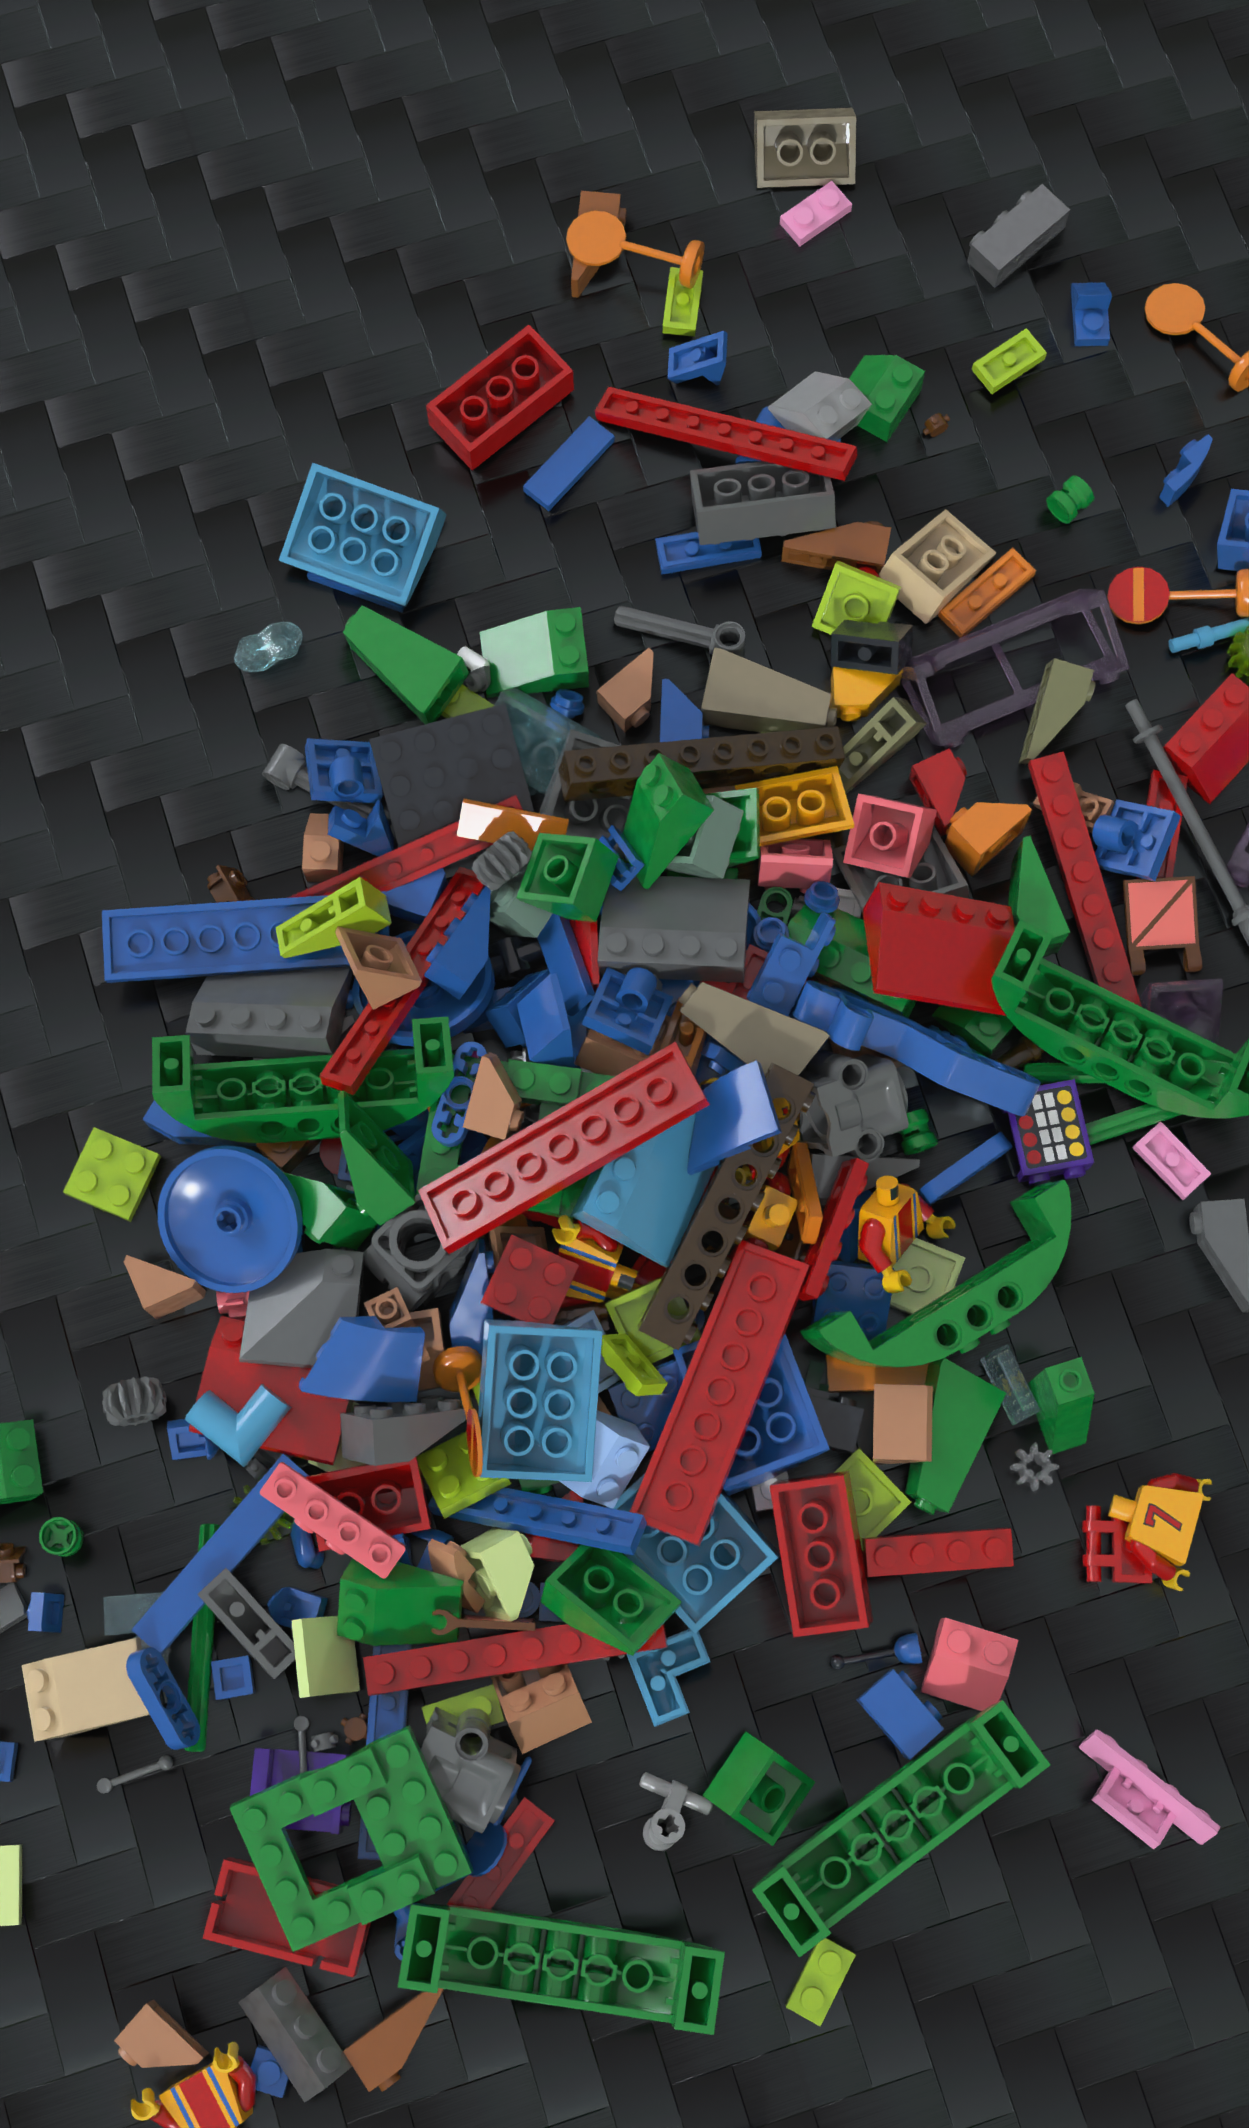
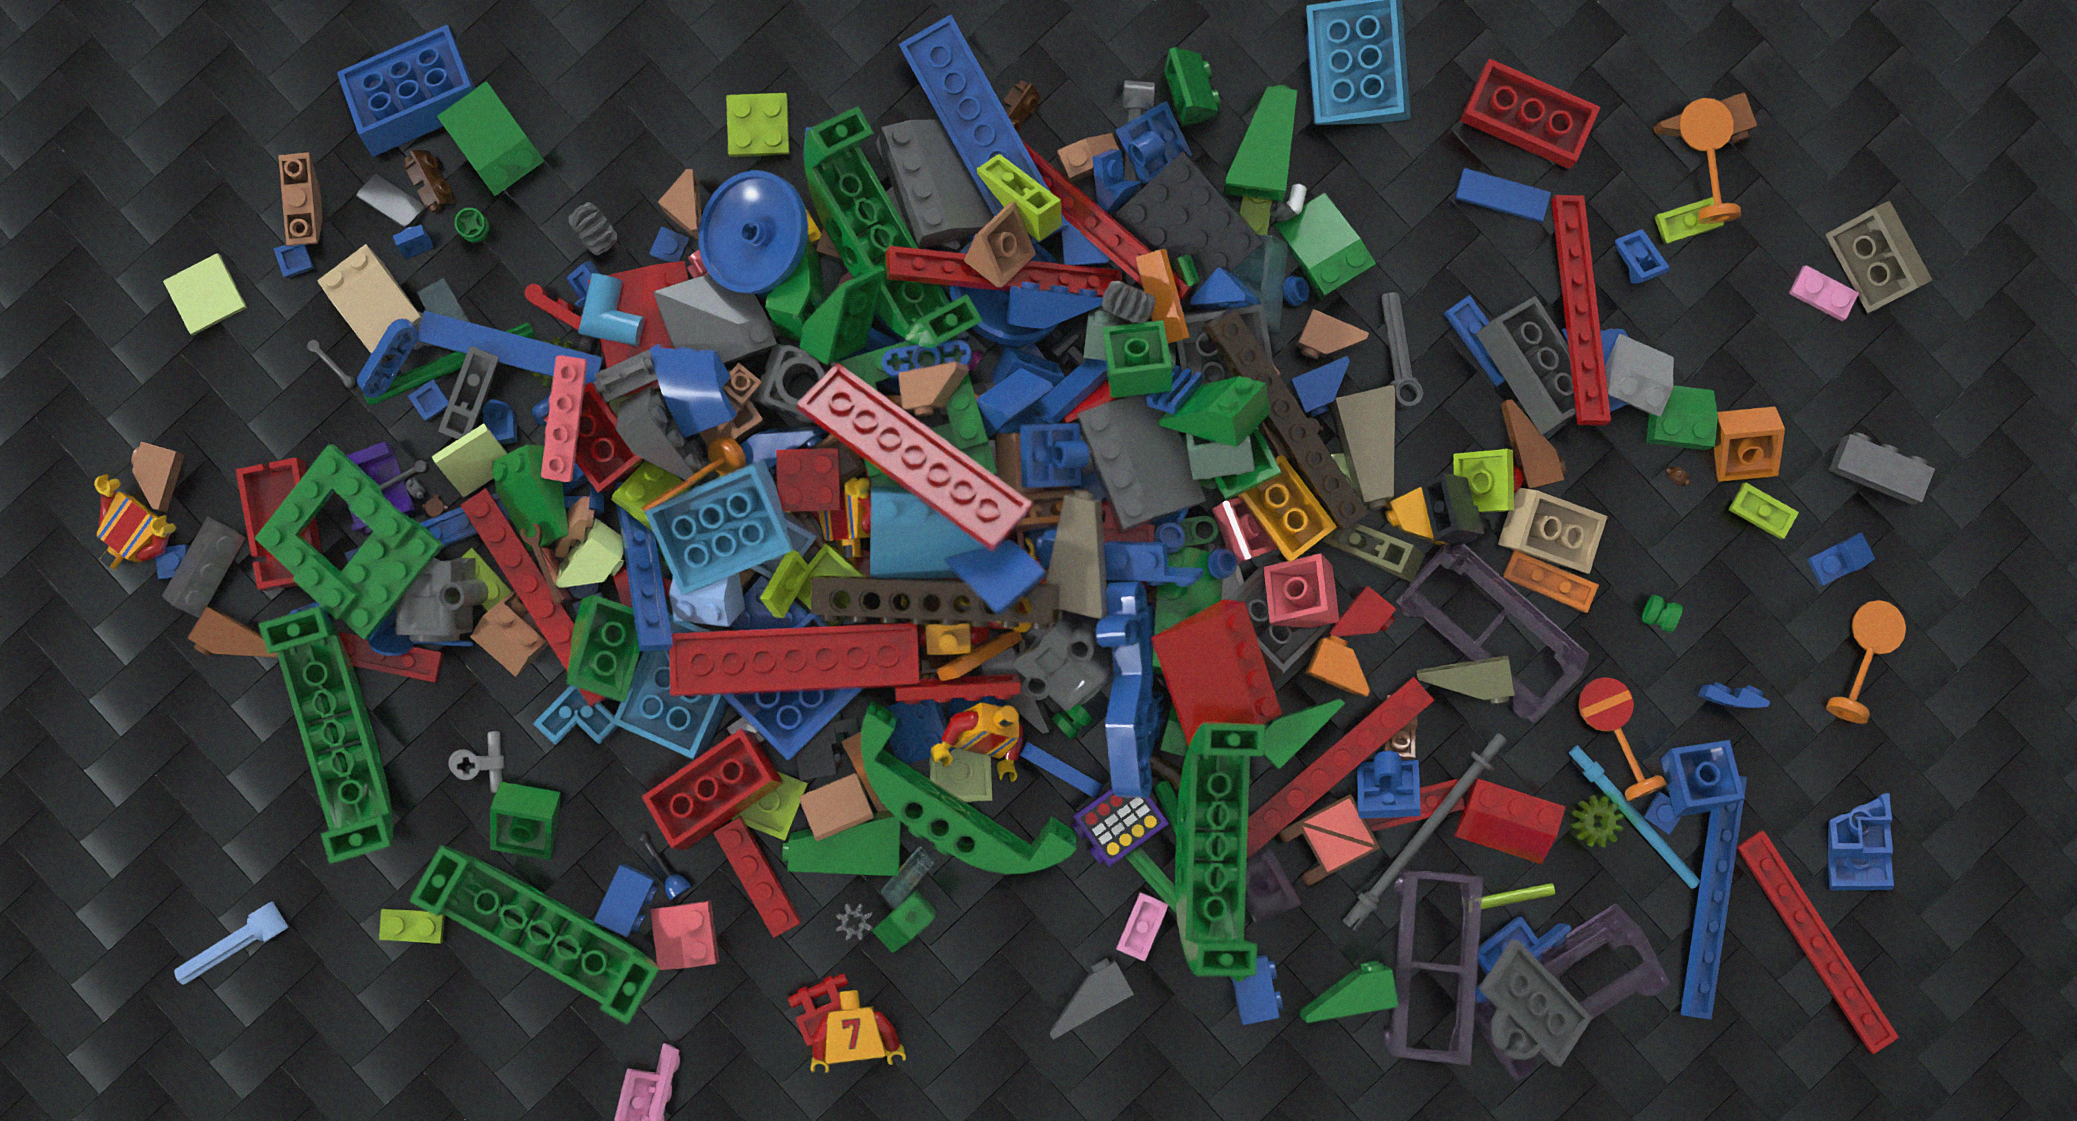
camera: 55 degrees right, 10 degrees up
clear light blue piece [234,622,303,672] -> none
none -> red plate [525,284,582,331]
none -> flat silver hinge [594,350,658,403]
none -> blue plate [649,226,690,263]
none -> green slope [1164,47,1221,127]
none -> green slope [1170,254,1200,287]
none -> blue slope [1191,267,1259,310]
none -> orange slope [1714,407,1785,482]

